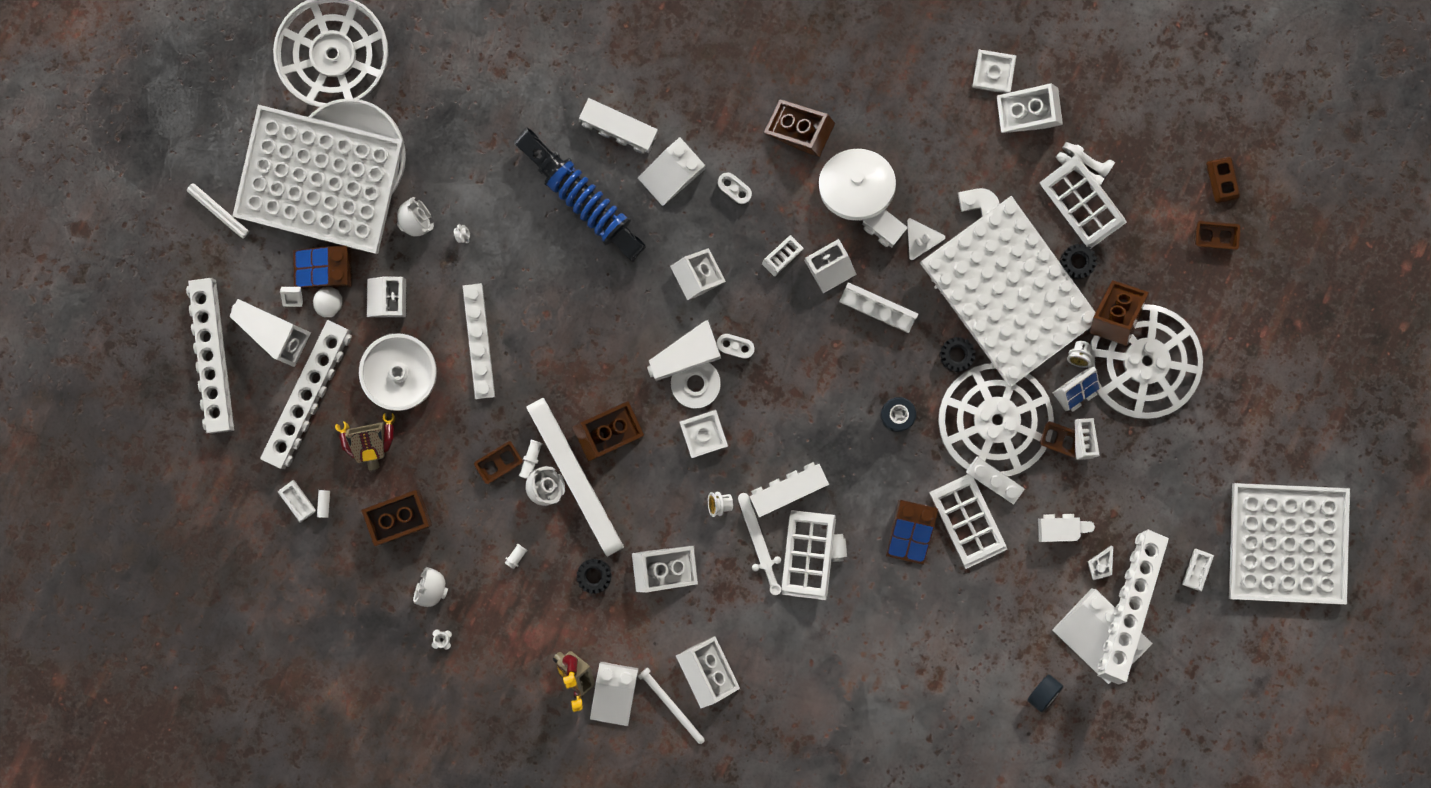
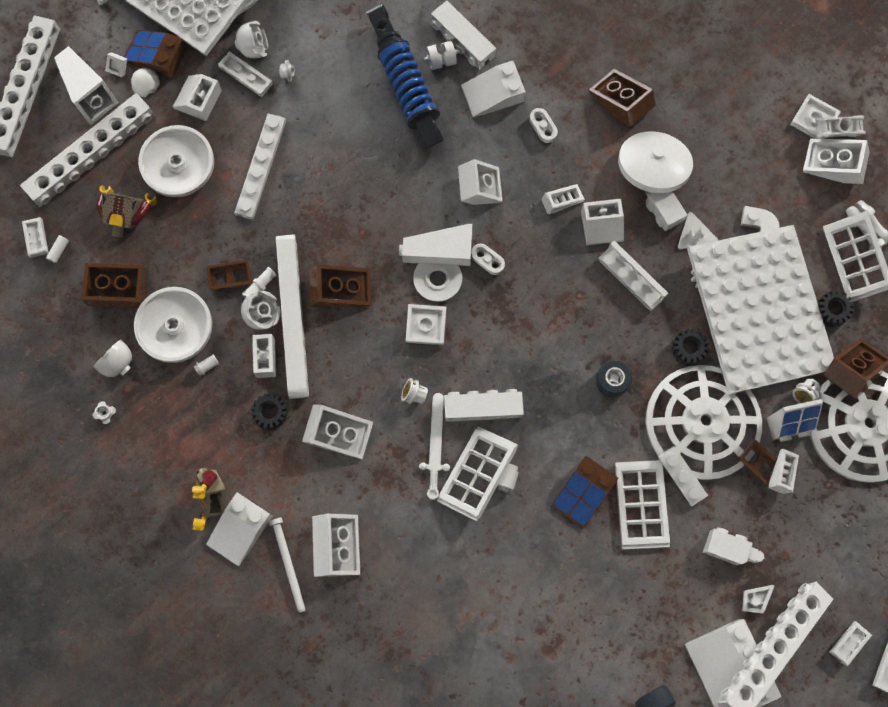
camera: 20 degrees right, 10 degrees down
none -> white dish [134,287,212,363]
none -> white plate [218,51,273,97]
none -> white brick [253,334,276,378]
none -> white wheel [424,41,459,70]
none -> white piece [815,115,866,139]

